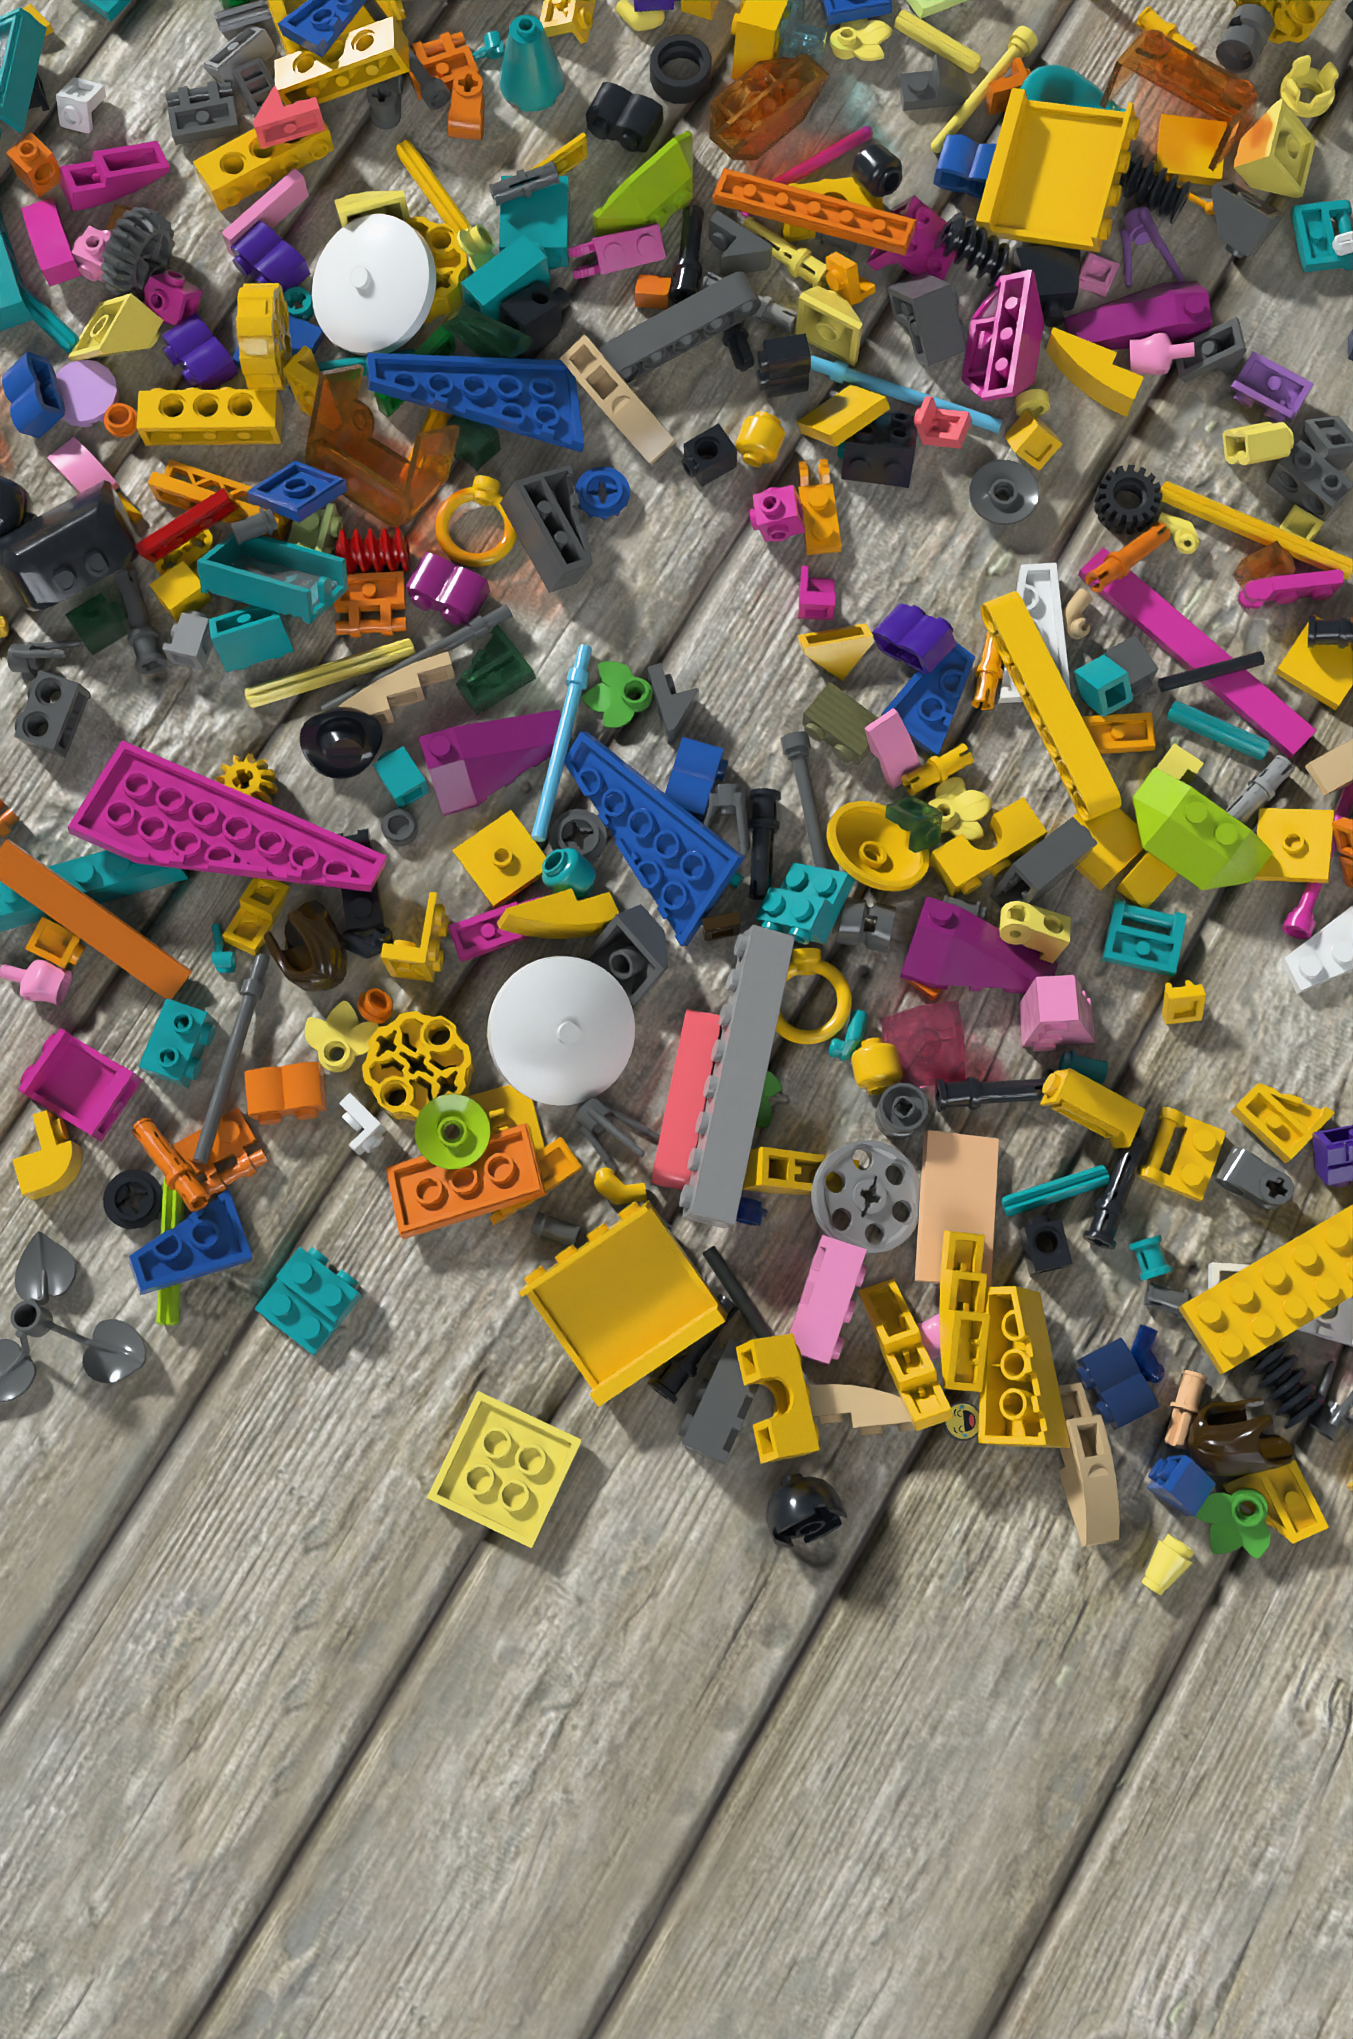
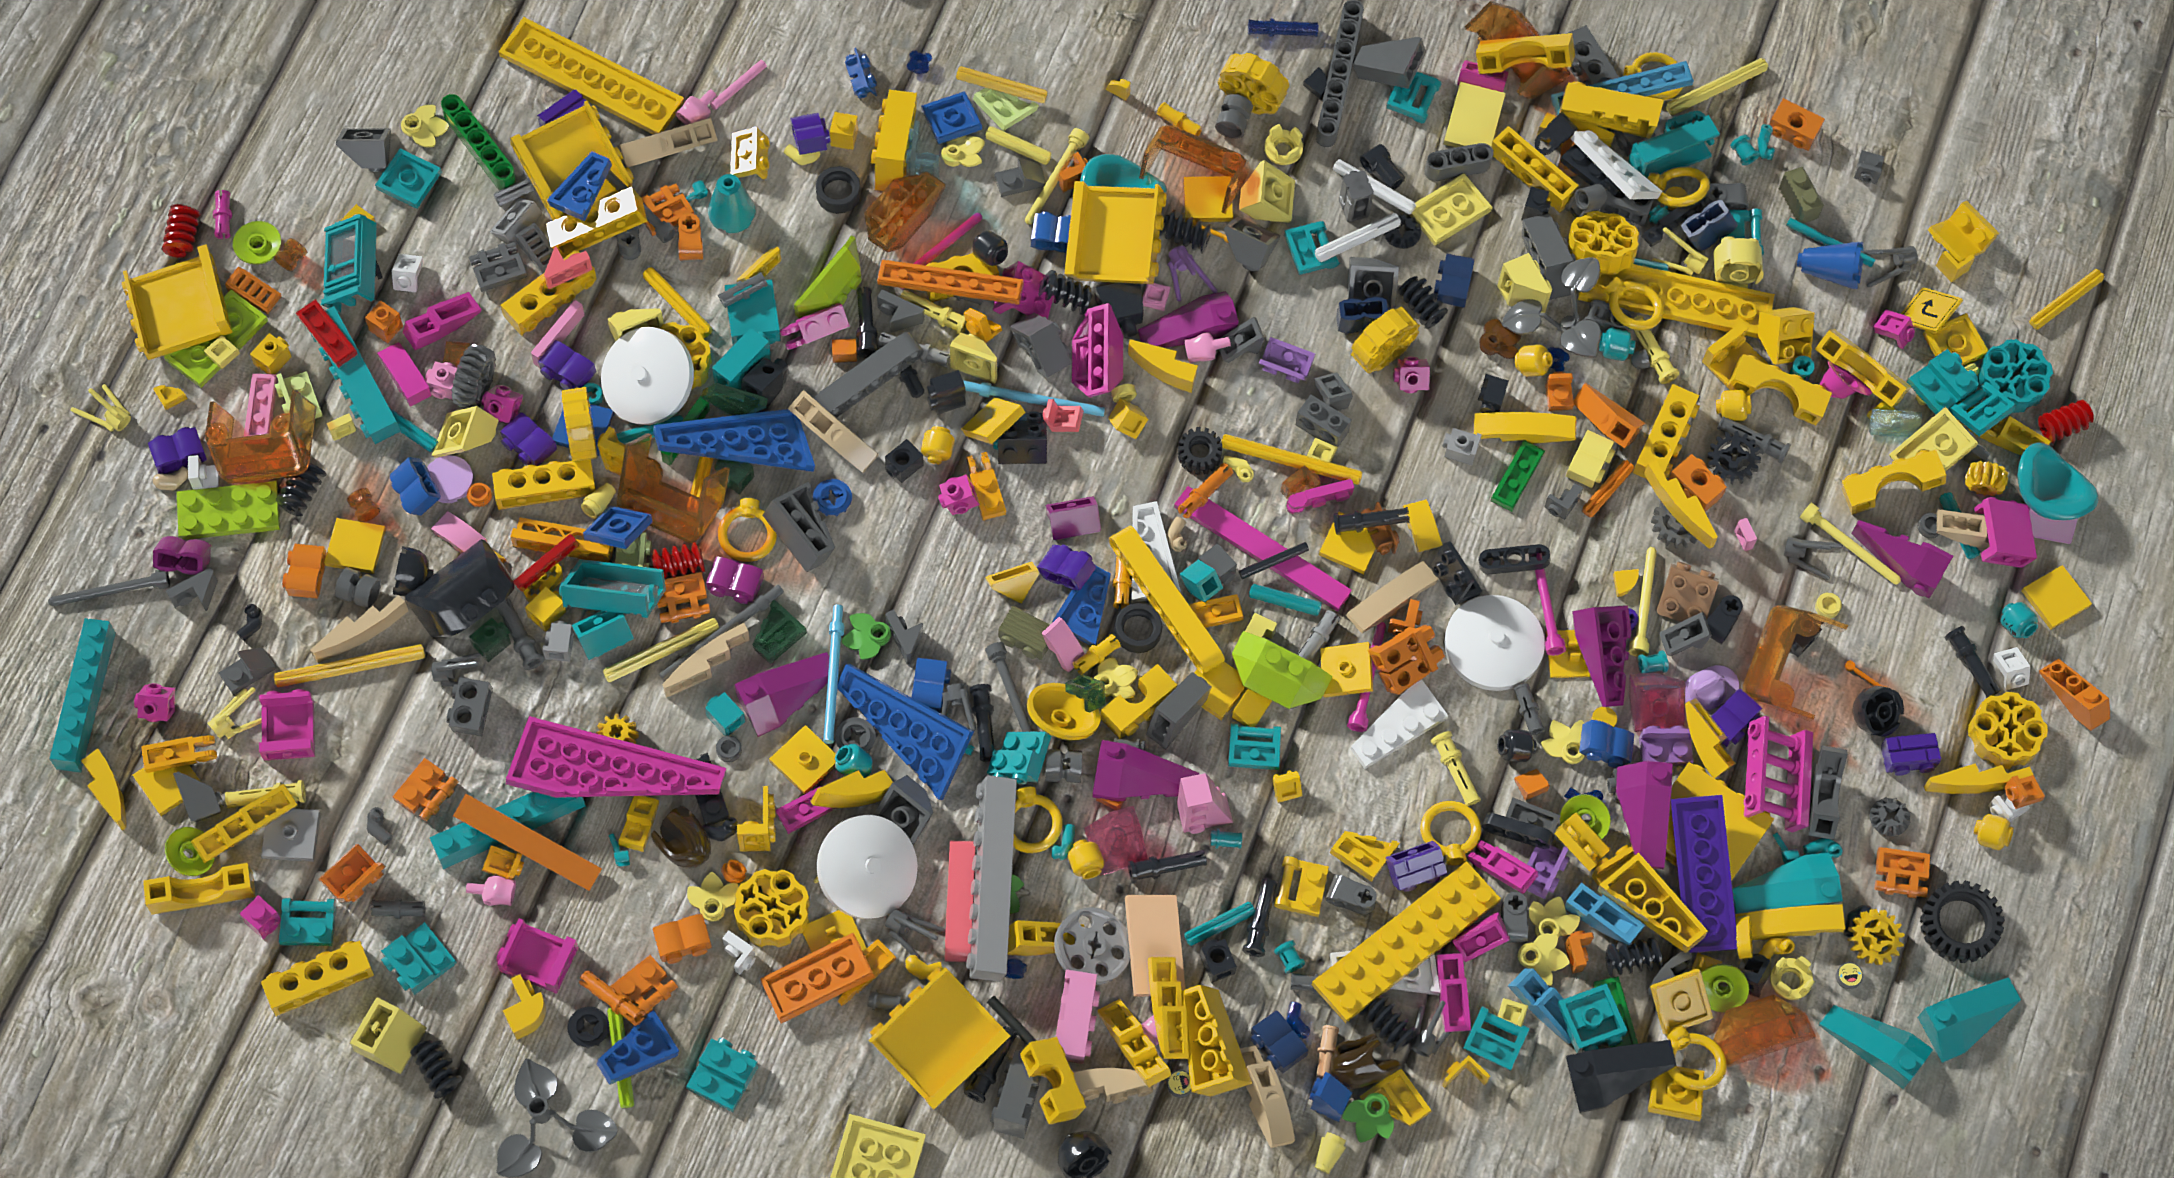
camera: 15 degrees left, 10 degrees down
teal brick [138,998,216,1088] -> none
dark grey bar [193,953,270,1164] -> none
dark grey pin [230,508,278,545] -> none
black hat [300,707,382,779] -> none
lime dish [414,1094,490,1169] -> none
light yellow plate [457,224,495,272] -> none
black brick [585,82,664,153] -> none
dark brown tile [702,911,741,941] -> none
dark pink panel [798,566,836,620] -> none
dark grey wheel [875,1083,928,1140] -> none
dark grey dish [969,460,1039,525] -> none
light yellow leg [999,901,1071,963] -> none
yellow window [1040,1068,1146,1149] -> none
light yellow brick [1222,422,1294,465] -> none
none -> light yellow cone [581,483,616,519]
none -> magenta panel [1045,496,1101,540]
none -> black tyre [1114,603,1162,654]

